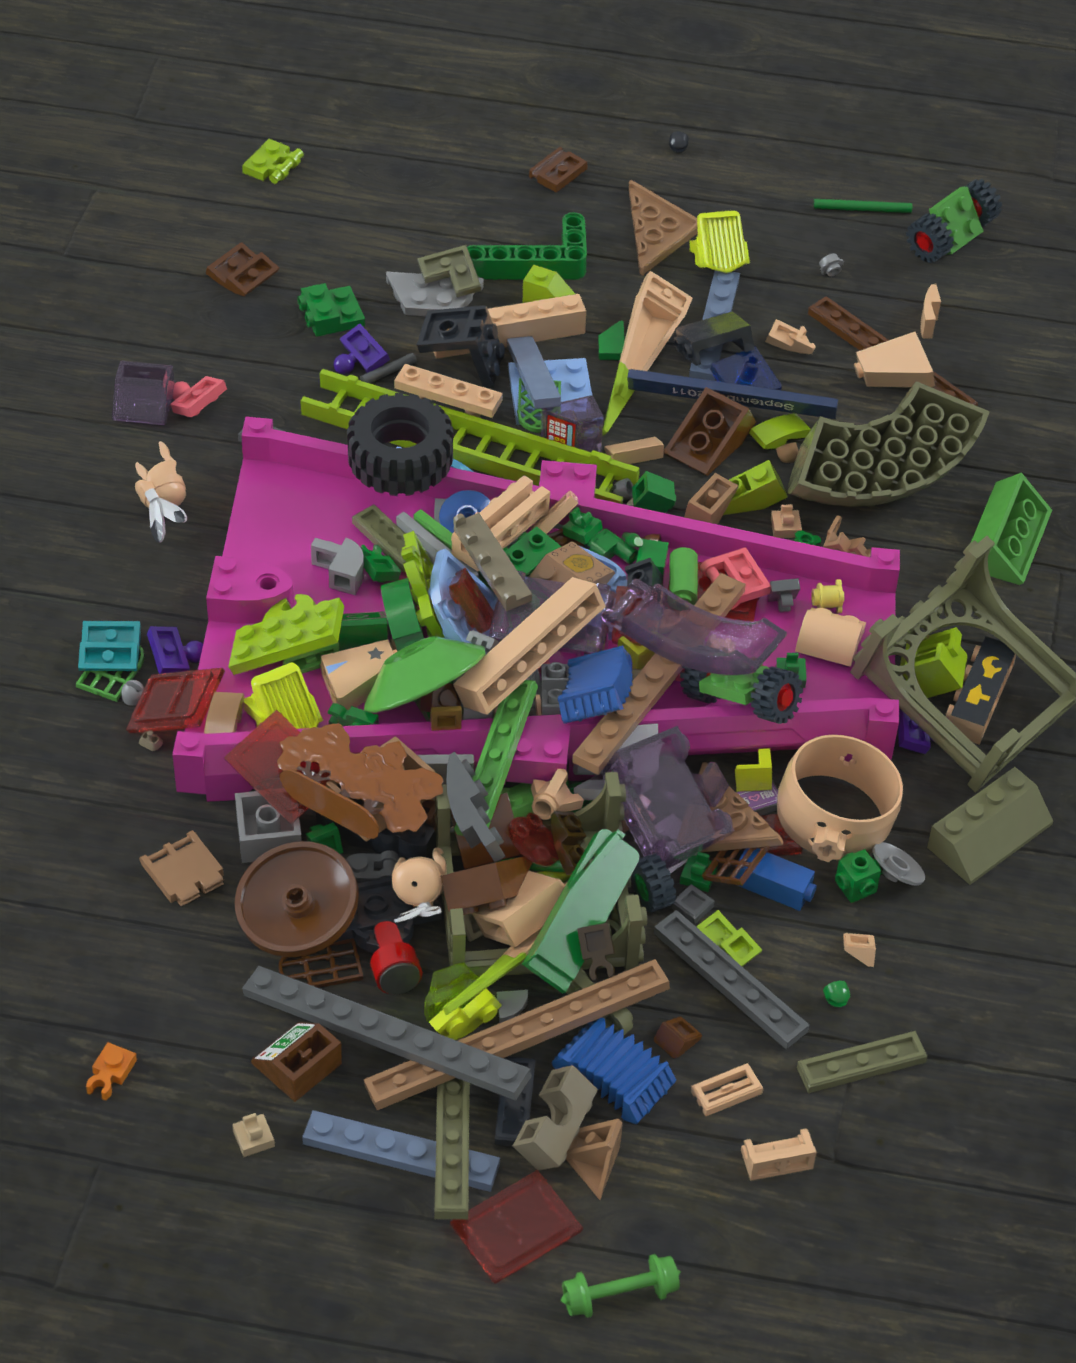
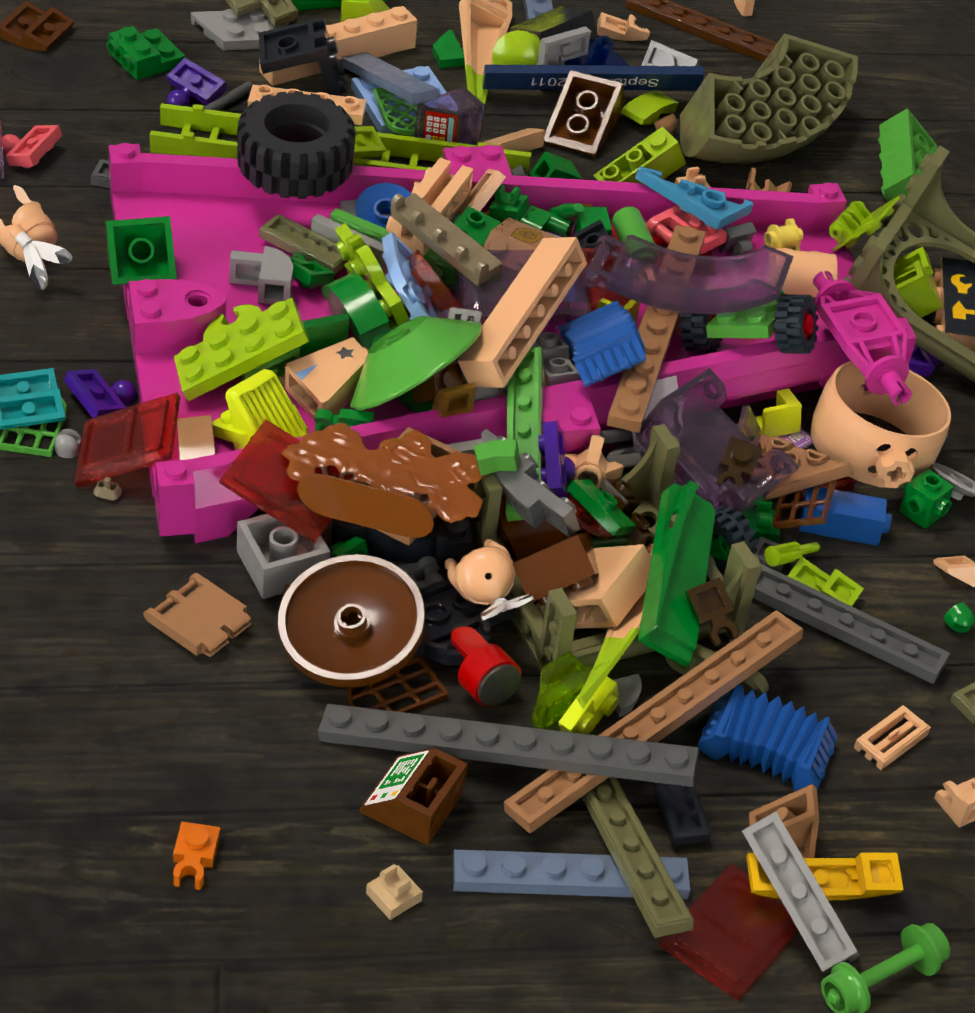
camera: 20 degrees left, 5 degrees down
dark tan arch [513,1065,598,1171] -> none
reddish brown slope [654,1016,702,1059] -> none
medium nougat slope [684,473,738,524] -> none
light nougat slope [854,332,935,387] -> none
none -> green slope [106,216,177,285]
none -> lime plate [354,126,386,158]
none -> bright green piece [473,440,520,476]
none -> lime dish [492,30,540,65]
none -> light grey tile [537,26,591,91]
none -> dark purple plate [538,421,576,498]
none -> green plate [567,479,636,536]
none -> dark azure wing [635,166,754,230]
none -> light grey plate [641,40,701,66]
none -> dark brown plate [715,436,763,498]
none -> light grey fence [742,811,861,973]
none -> yellow slope [746,853,903,901]
none -> lime axle [764,541,820,567]
none -> dark pink plate [813,271,912,405]
none -> lime hinge [829,195,900,251]

